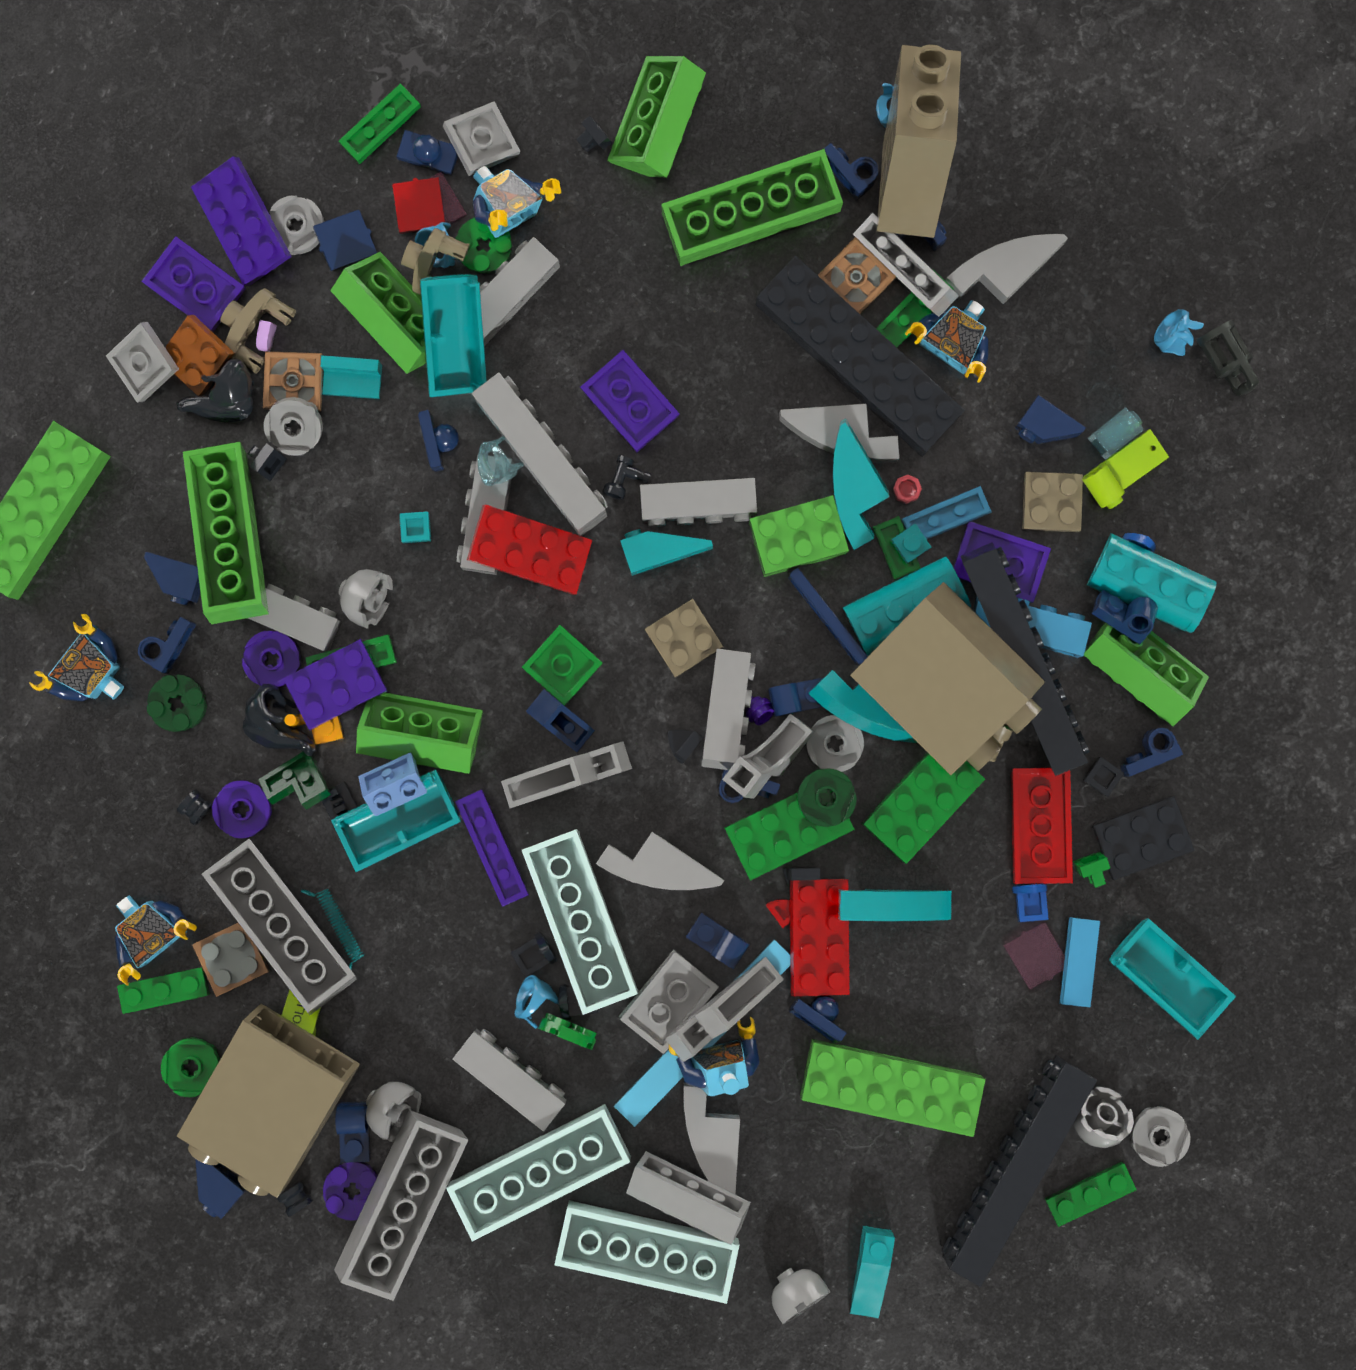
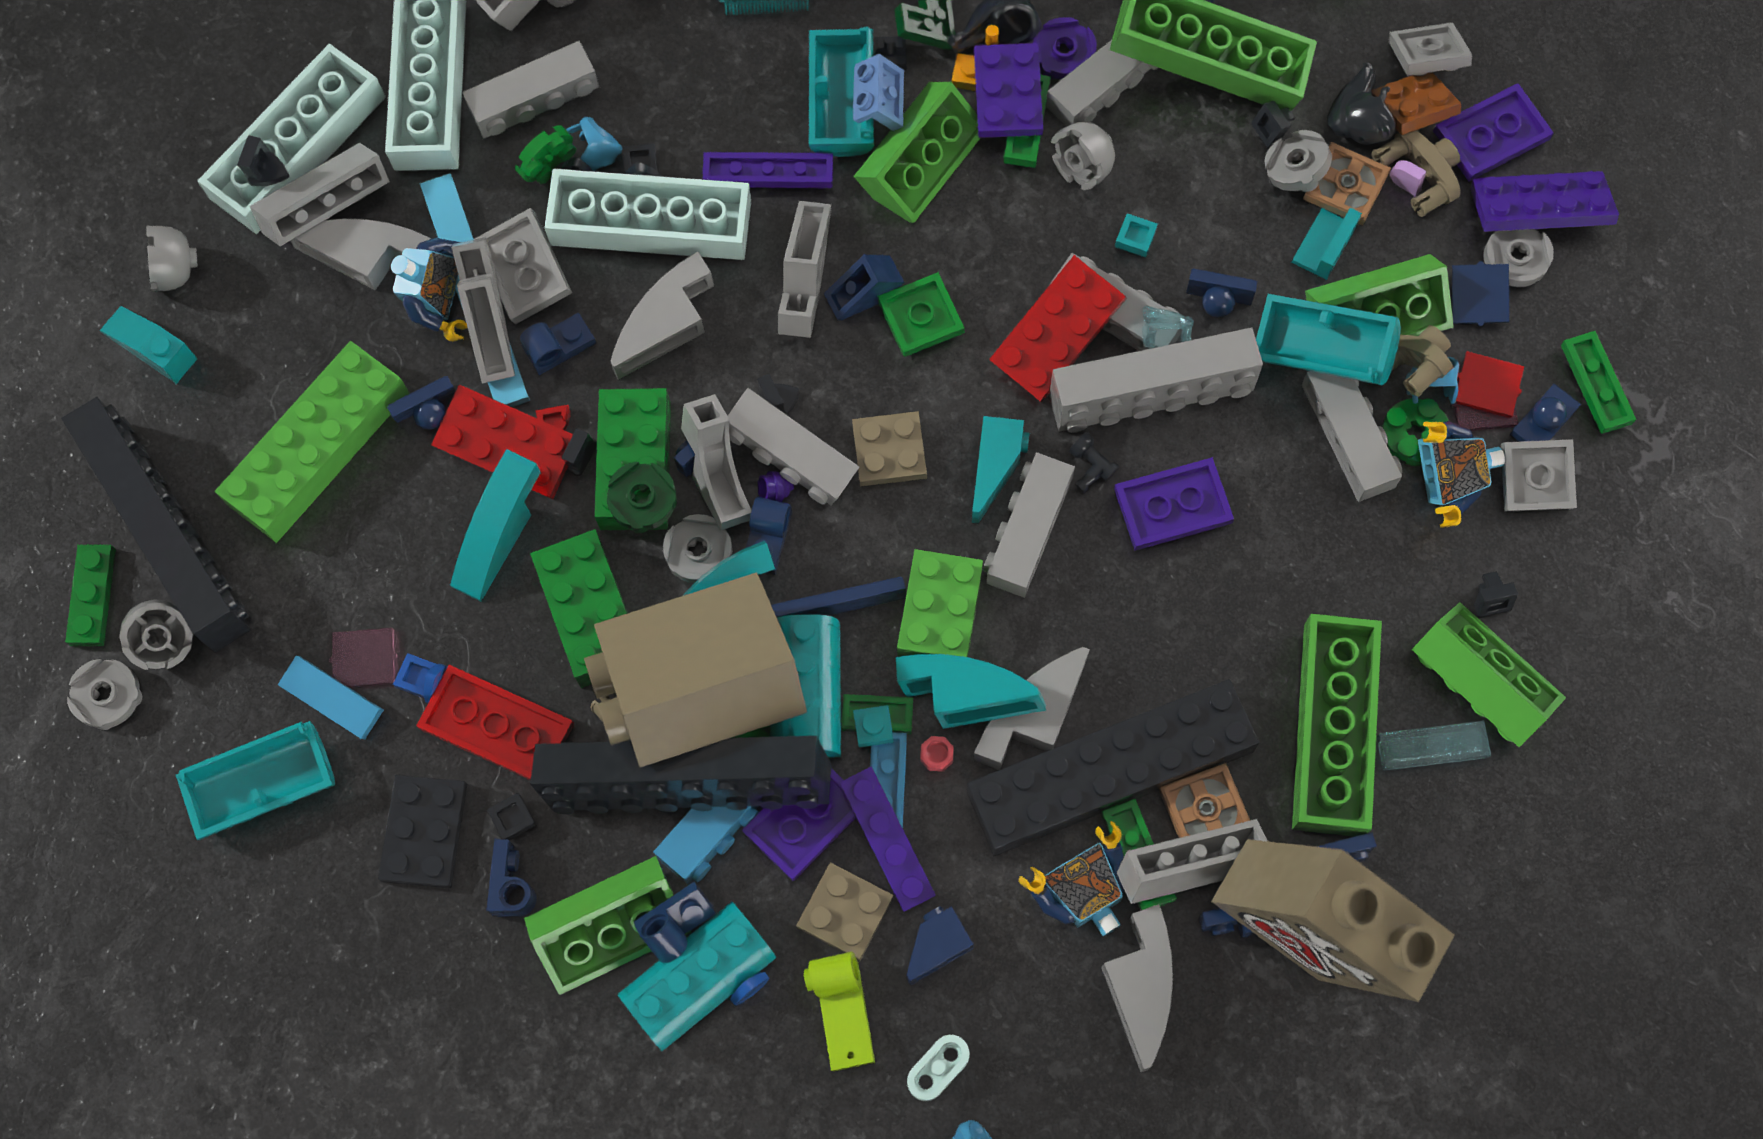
camera: 120 degrees right, 15 degrees down
green tile [1073,852,1110,888] -> none
clear light blue slope [1088,407,1144,460] -> none
none -> black tile [237,135,290,186]
none -> dark purple plate [839,766,936,912]
none -> light aqua plate [907,1035,969,1101]
none -> clear light blue plate [1377,721,1491,771]

